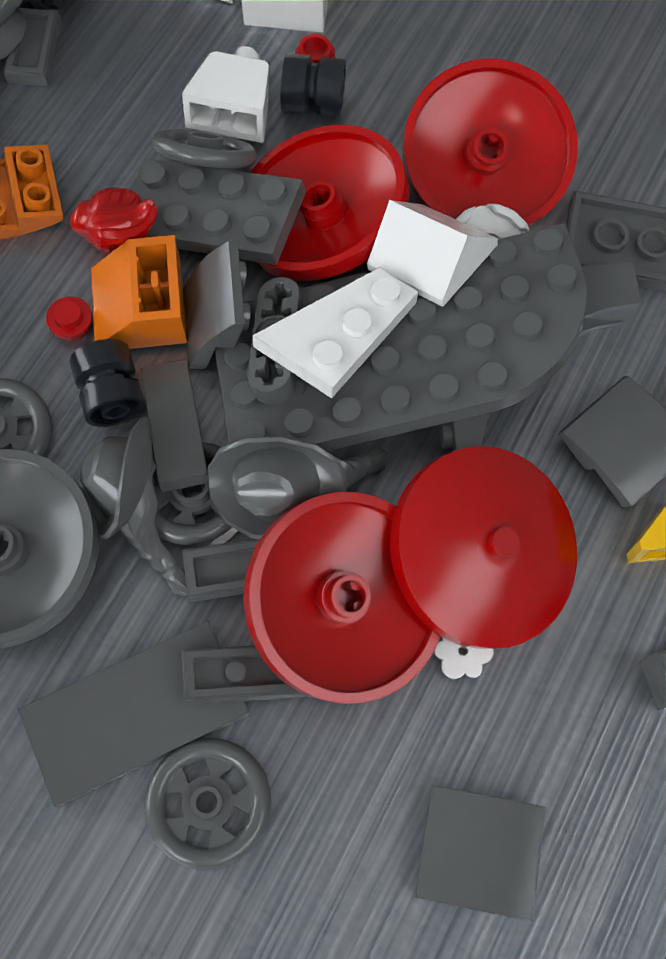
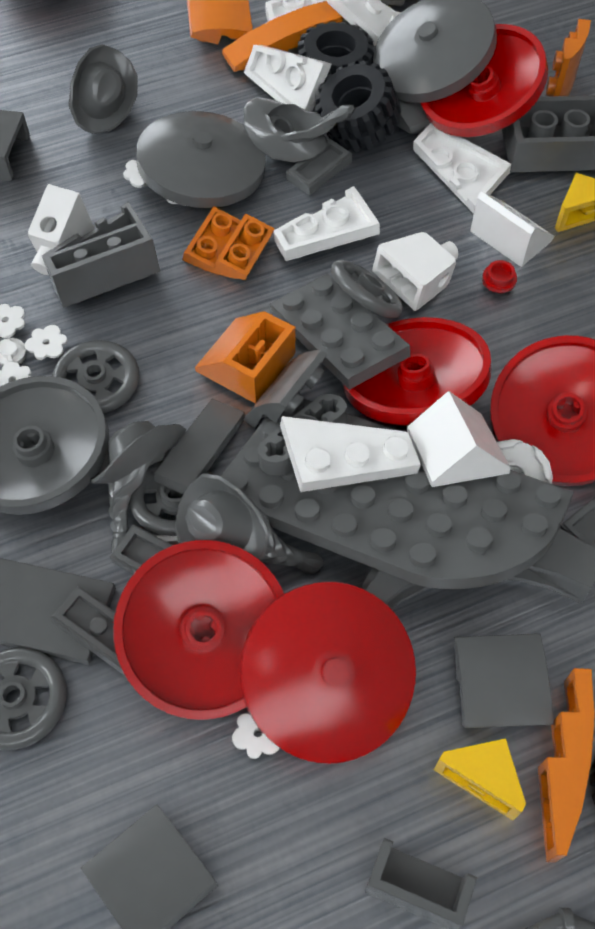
camera: 40 degrees right, 10 degrees down
red plate [46,296,93,341] -> none
black wheel [69,339,146,427] -> none
red hair [70,187,157,254] -> none
black wheel [280,53,346,117] -> none
none -> white wing [274,186,380,261]

